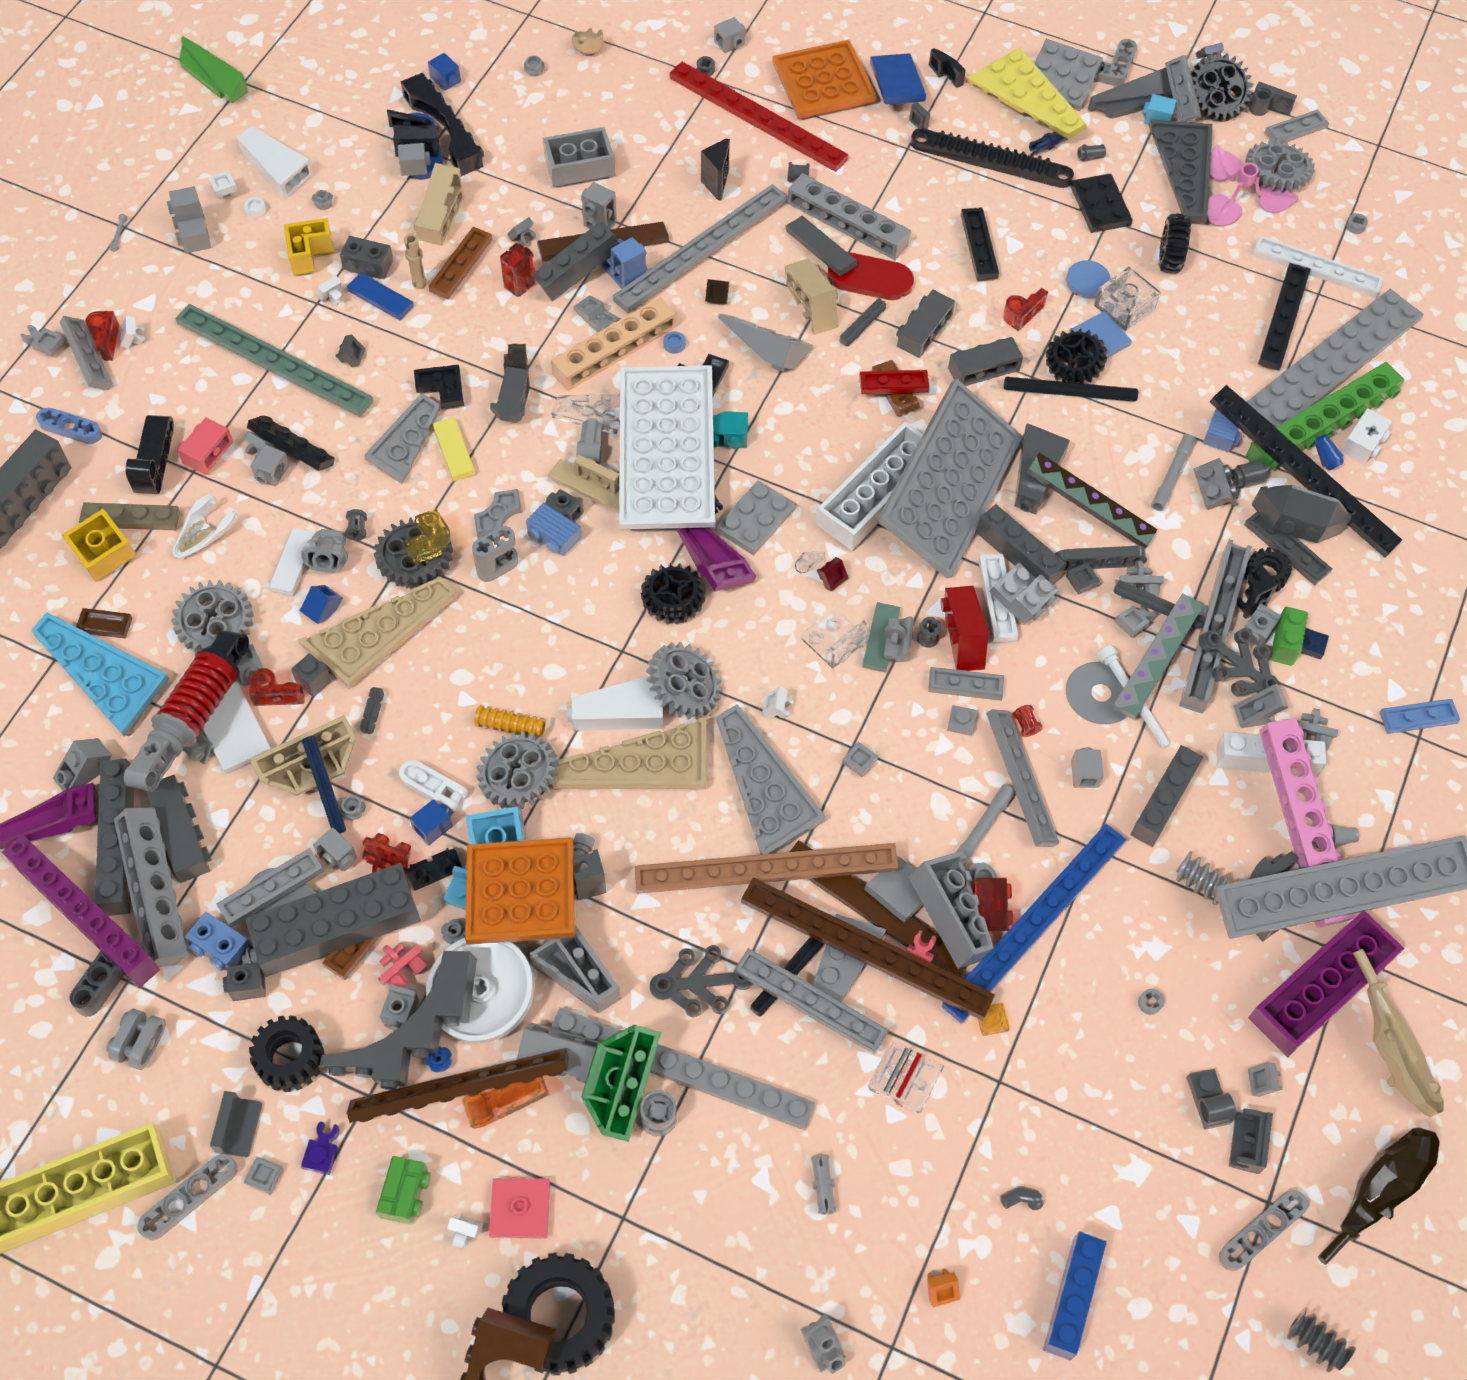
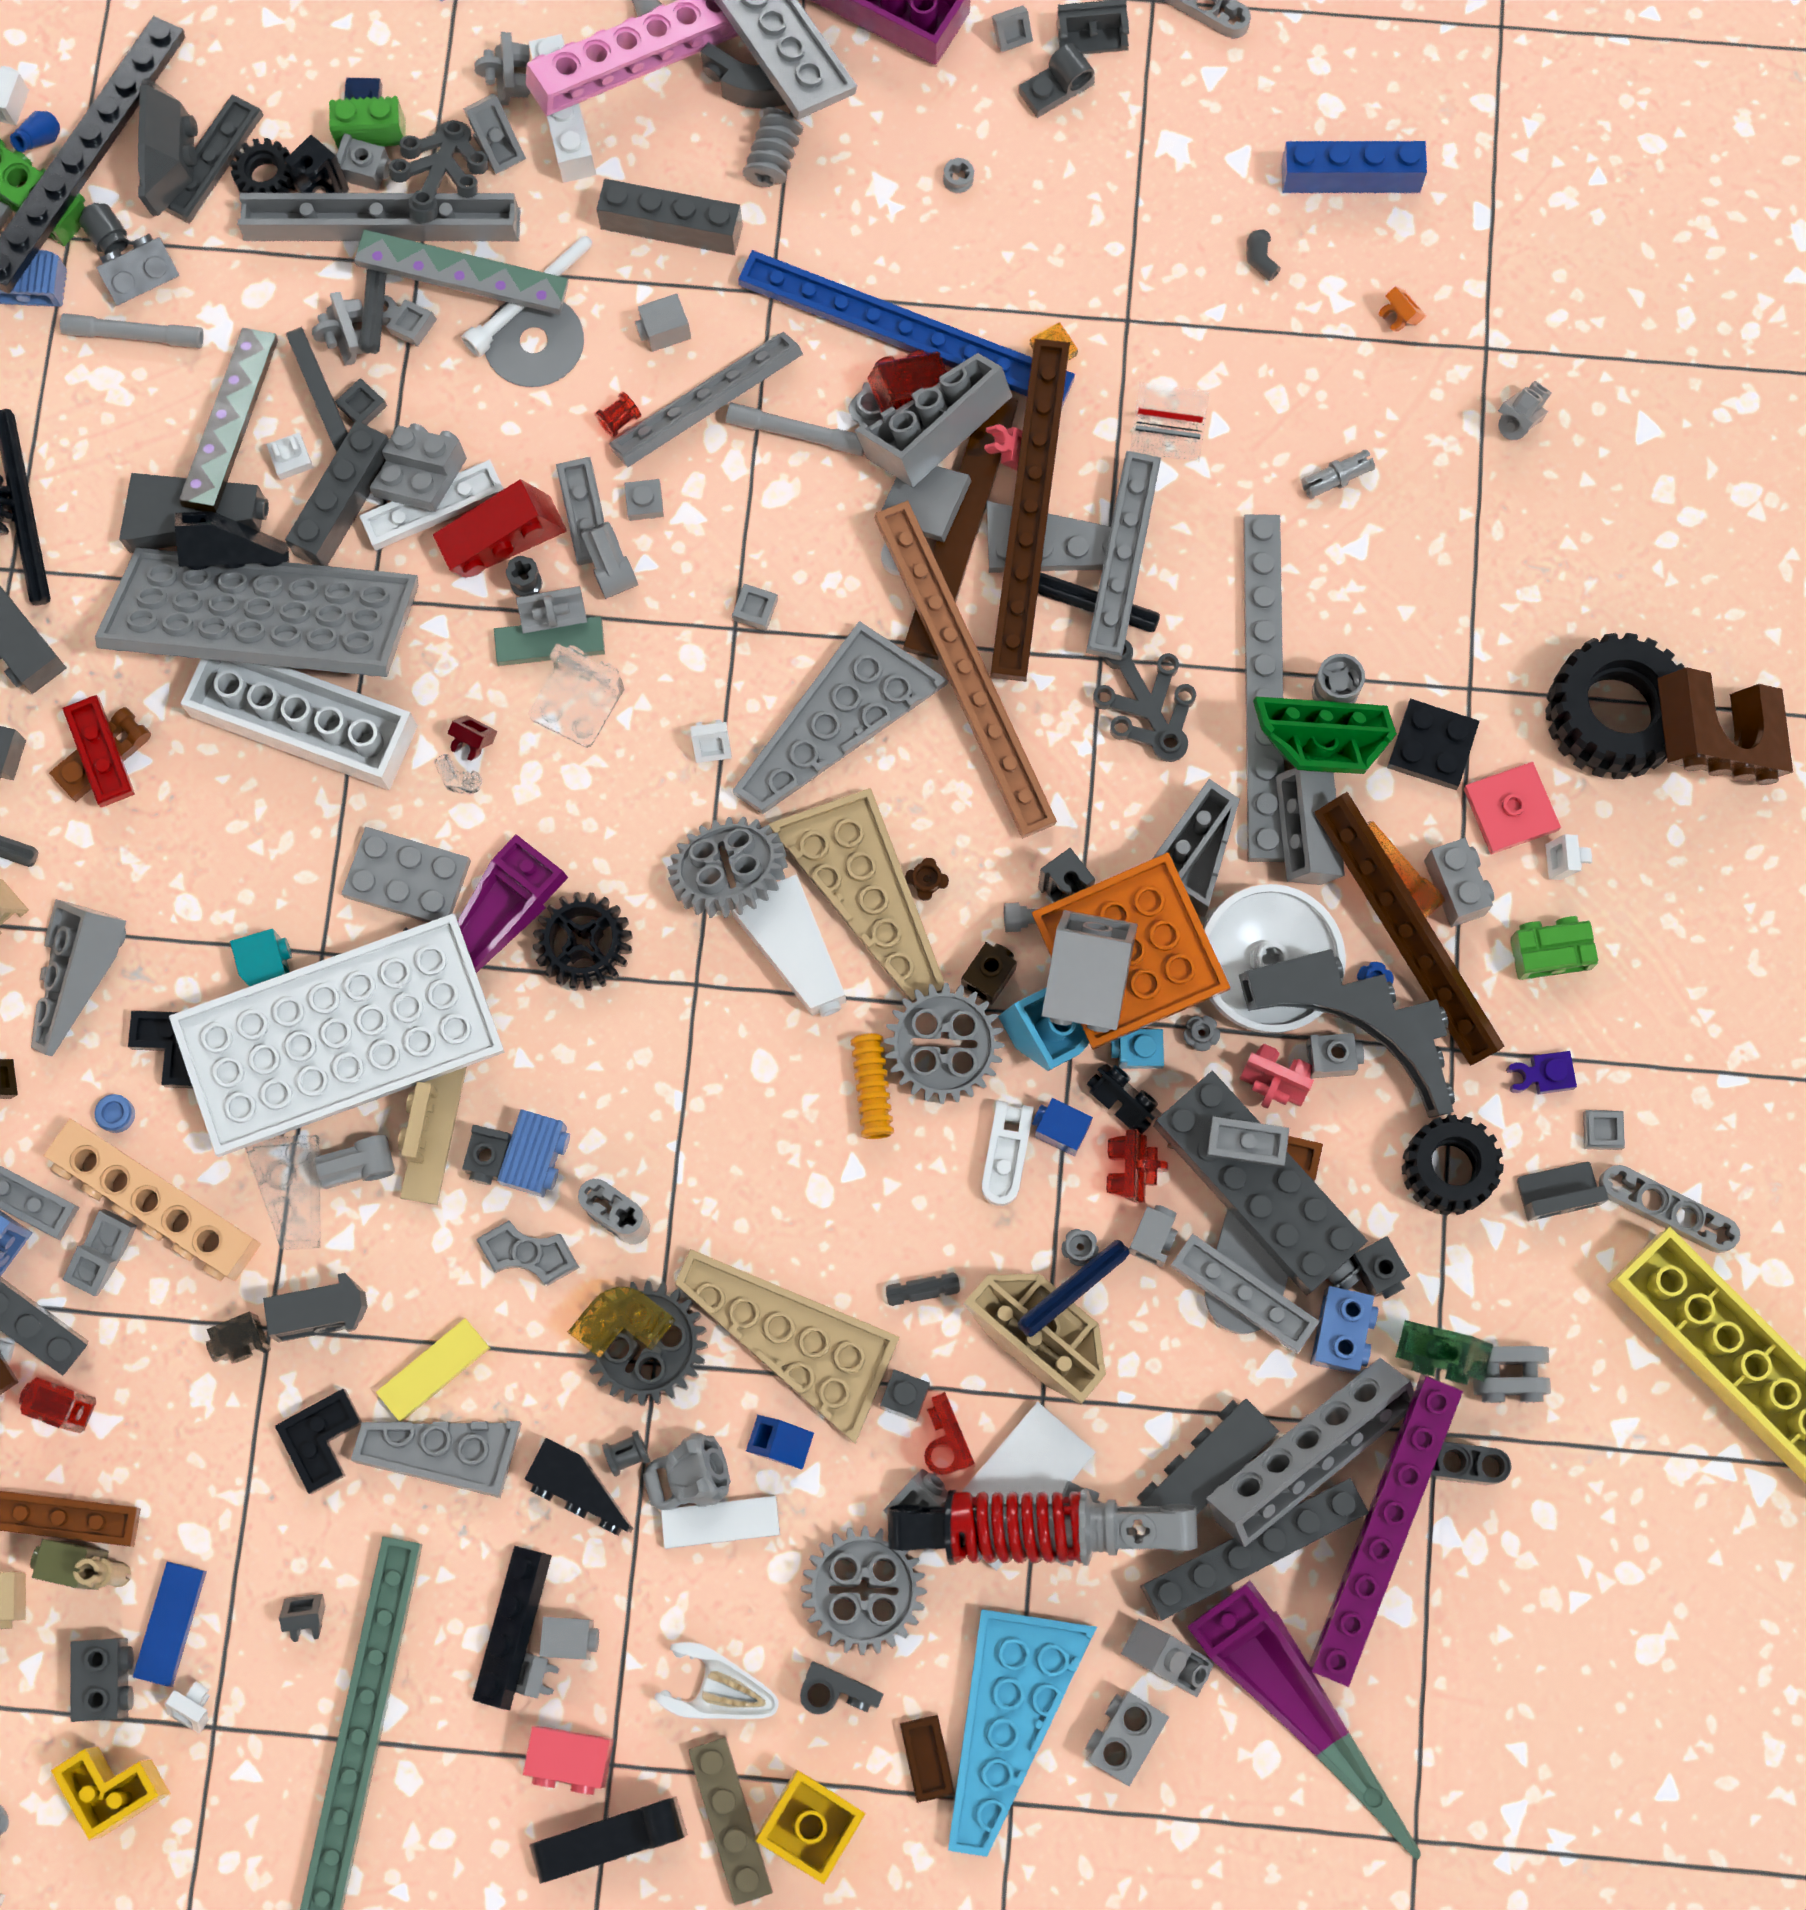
camera: 105 degrees left, 15 degrees up
none -> olive brick [30,1539,109,1590]
none -> black slope [175,511,289,570]
none -> white tile [266,432,314,480]
none -> black slope [524,1438,633,1536]
none -> light grey piece [581,521,638,599]
none -> dark grey plate [800,1661,884,1715]
none -> reddish brown plate [905,858,949,901]
none -> dark brown brick [961,942,1017,1006]
none -> light grey slope [1042,910,1138,1032]
none -> light grey brick [1085,1691,1169,1787]
none -> light grey plate [1207,1116,1289,1167]
none -> black plate [1387,698,1480,791]
none -> clear green brick [1396,1320,1493,1385]
none -> light grey brick [1424,837,1494,928]

